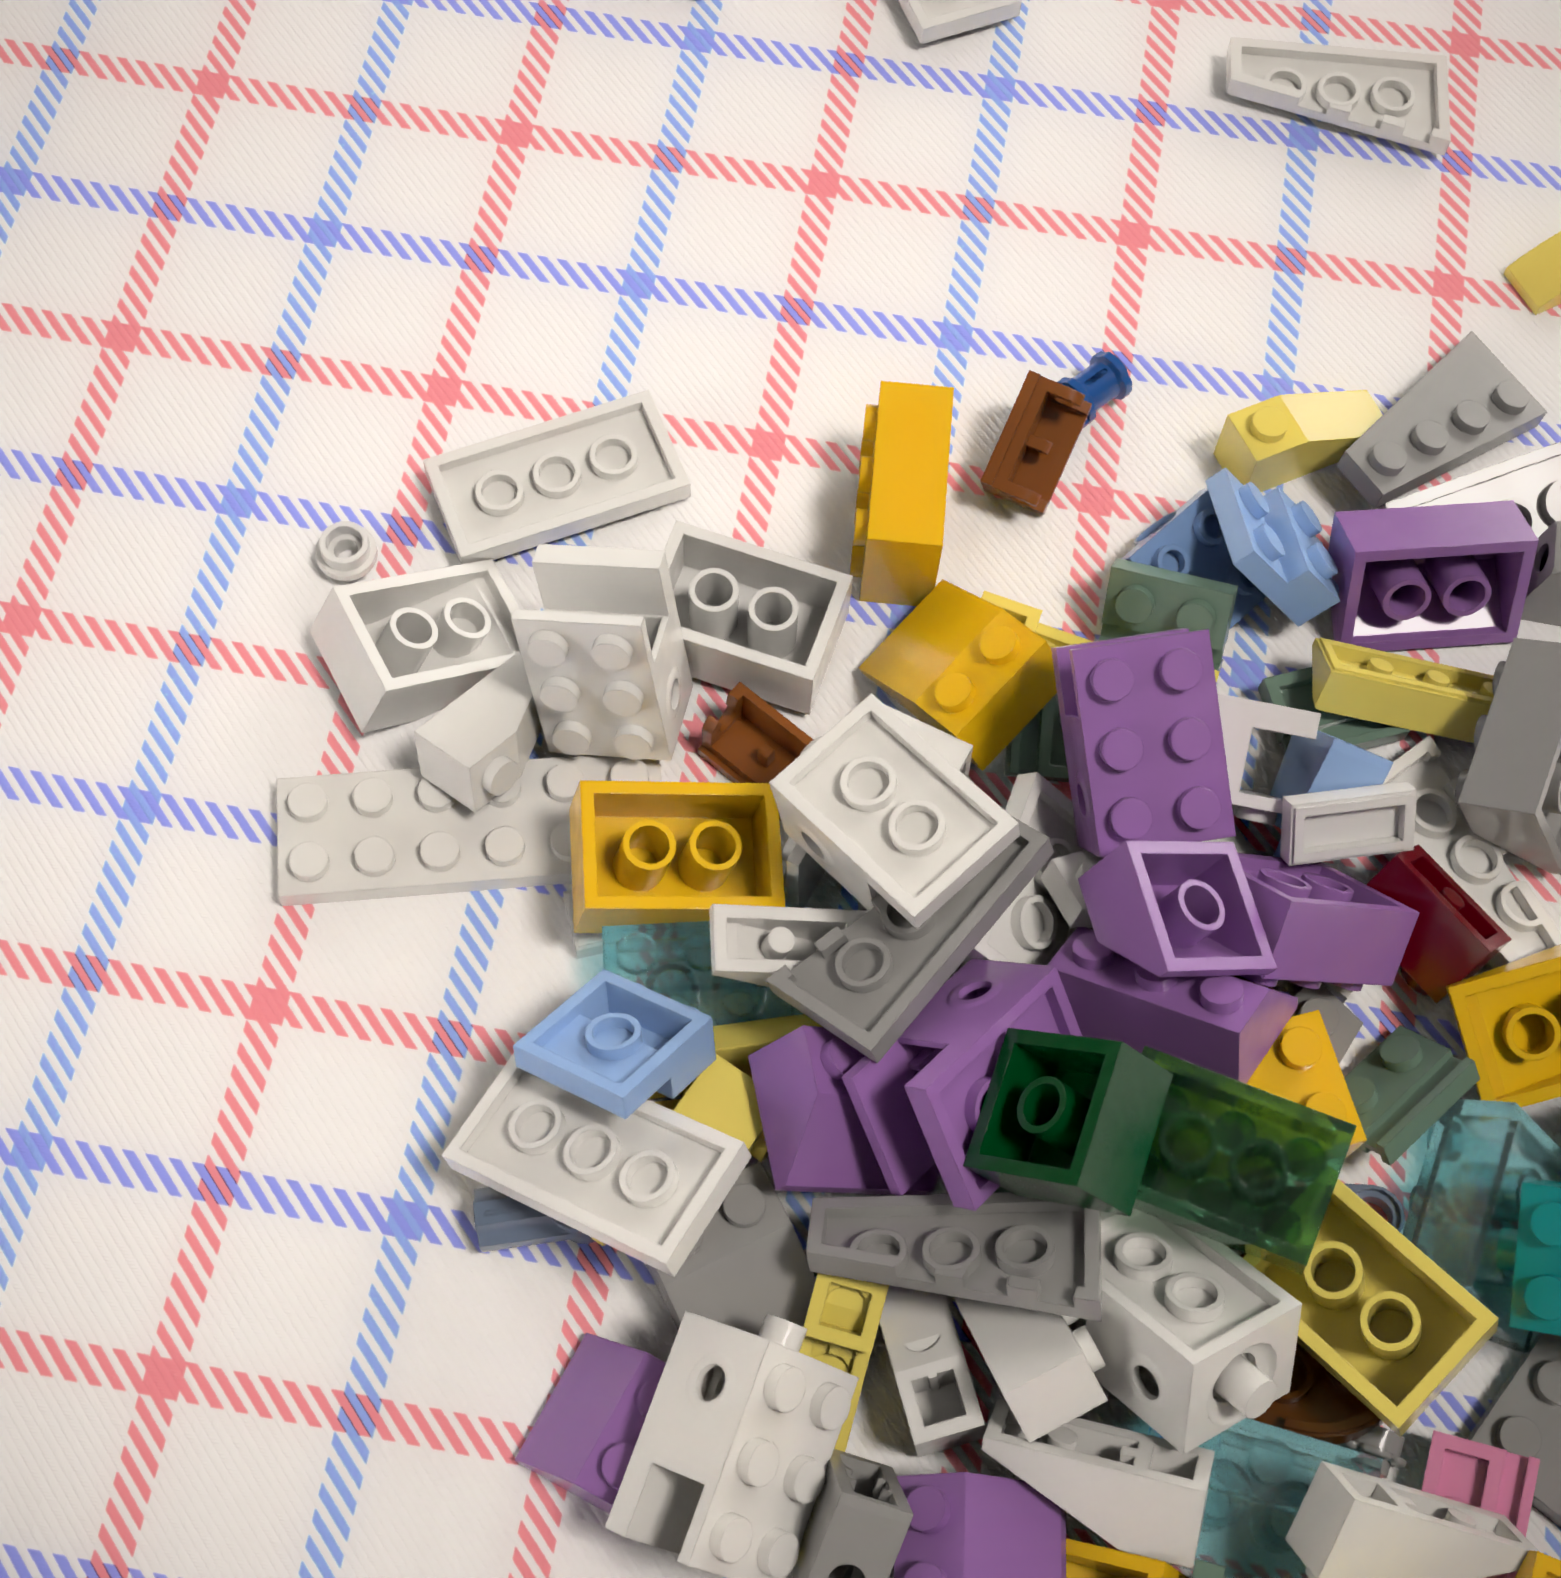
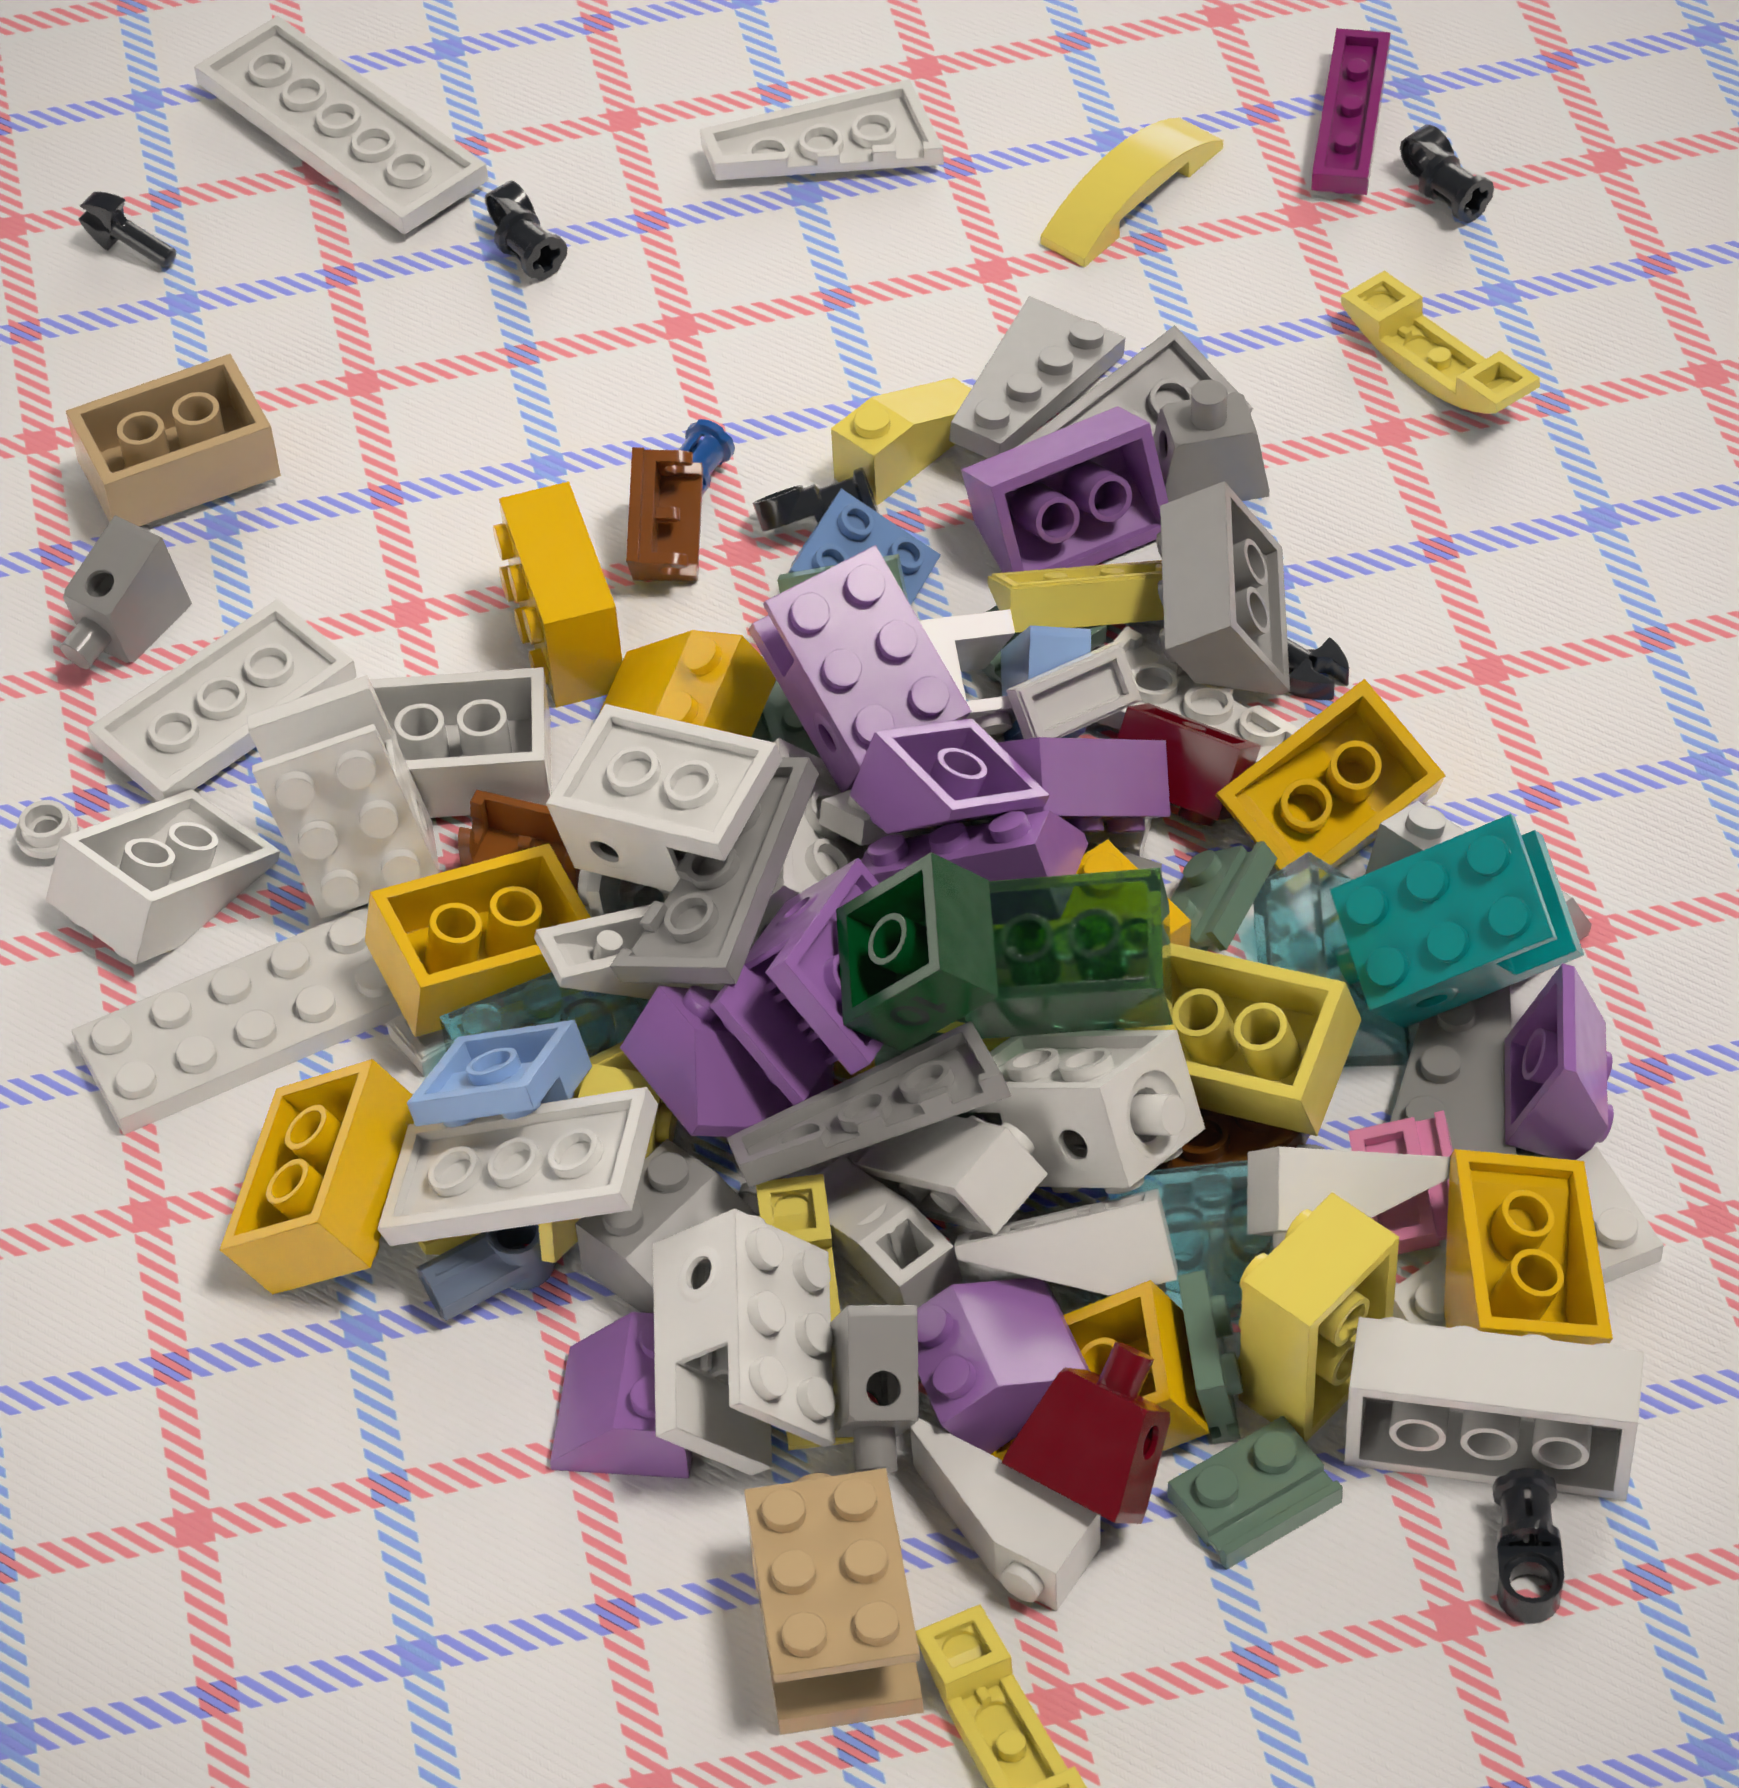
camera: 15 degrees left, 15 degrees down
white slope [414,651,542,813] -> none
light blue plate [1205,467,1340,627] -> none
none -> light grey torso [60,515,192,669]
none -> tan brick [66,353,281,526]
none -> yellow brick [220,1059,415,1295]
none -> black connector [485,181,567,280]
none -> black connector [752,467,879,531]

